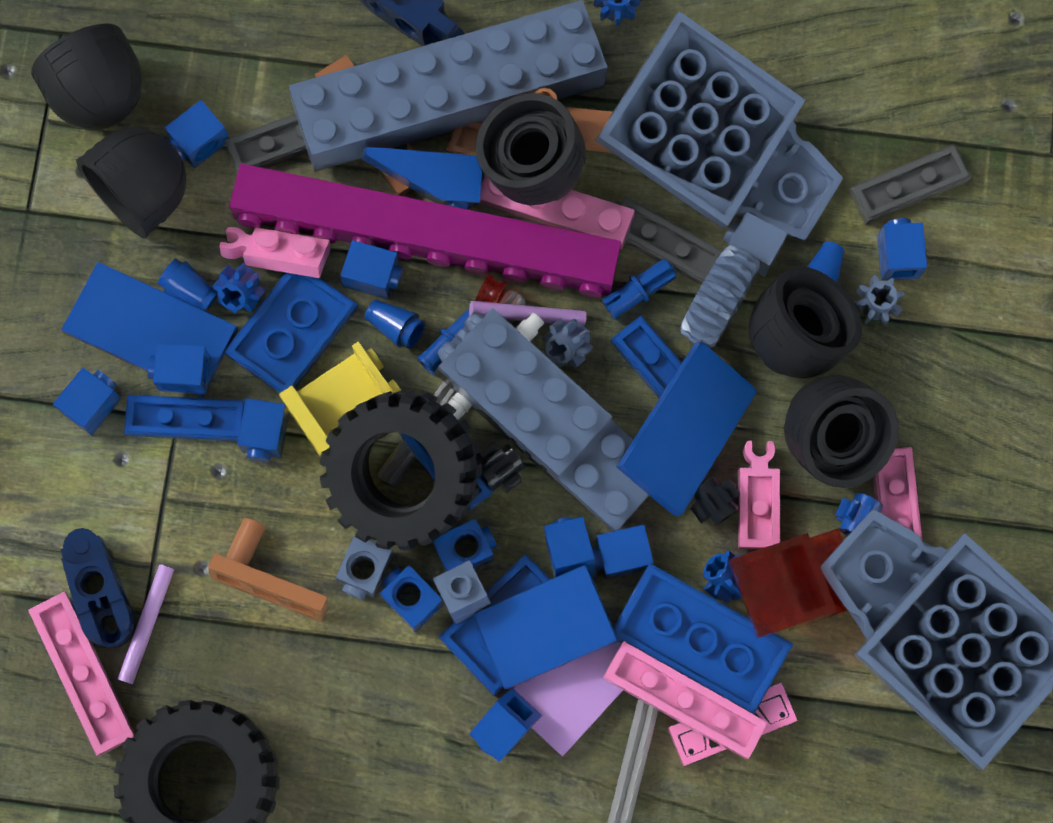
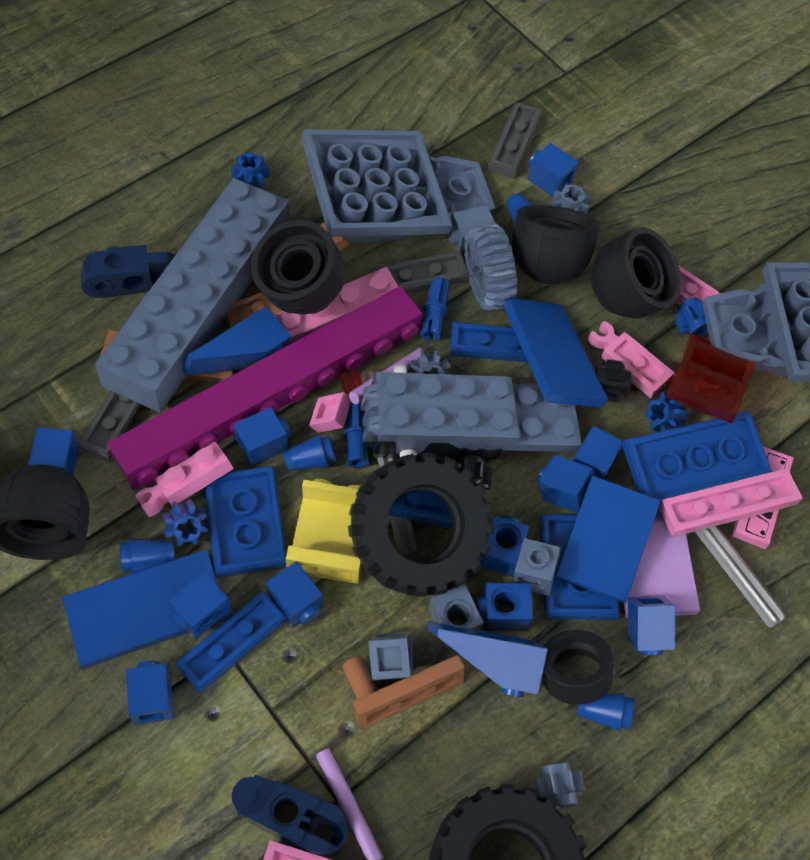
camera: 50 degrees left, 15 degrees down
none -> bright pink plate [309,392,351,433]
none -> sand blue brick [369,631,415,680]
none -> slope [427,621,548,697]
none -> sand blue gear [534,762,585,809]
none -> black tyre [542,629,614,705]
none -> blue cone [577,693,634,732]

